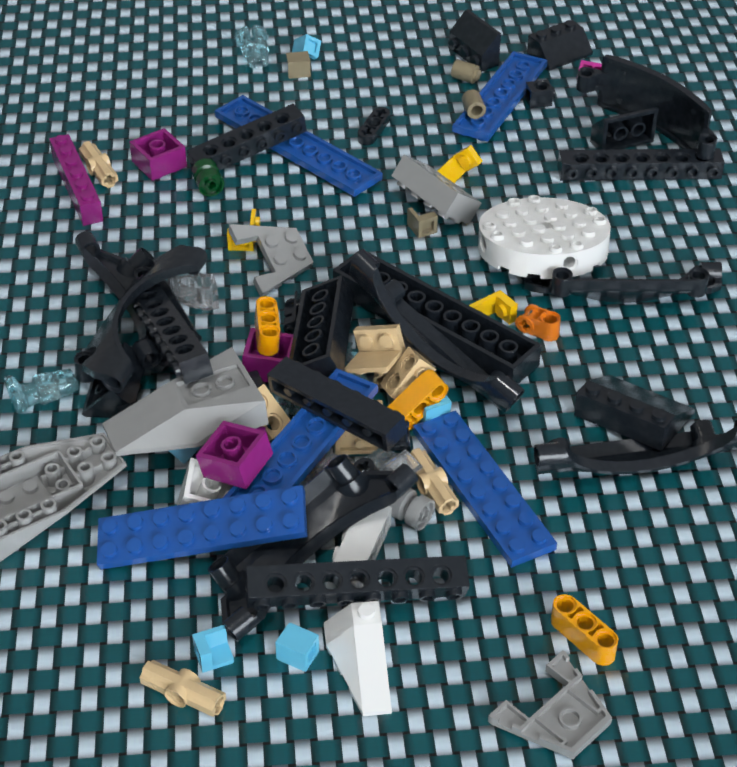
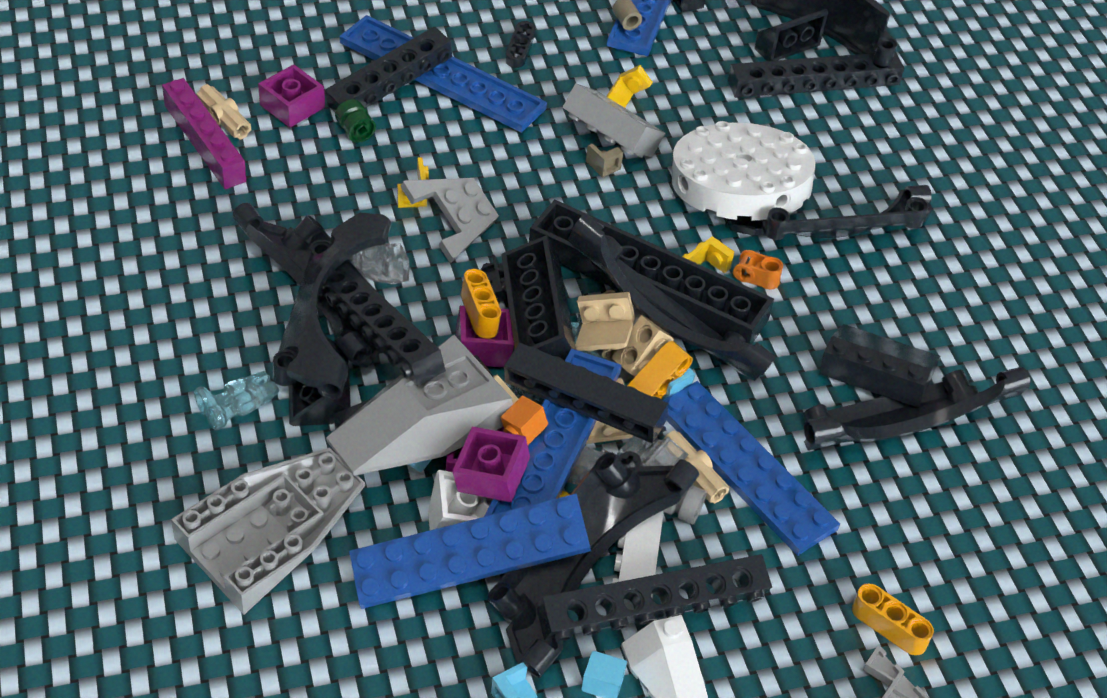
camera: 15 degrees left, 5 degrees up
none -> orange brick [500,395,549,445]

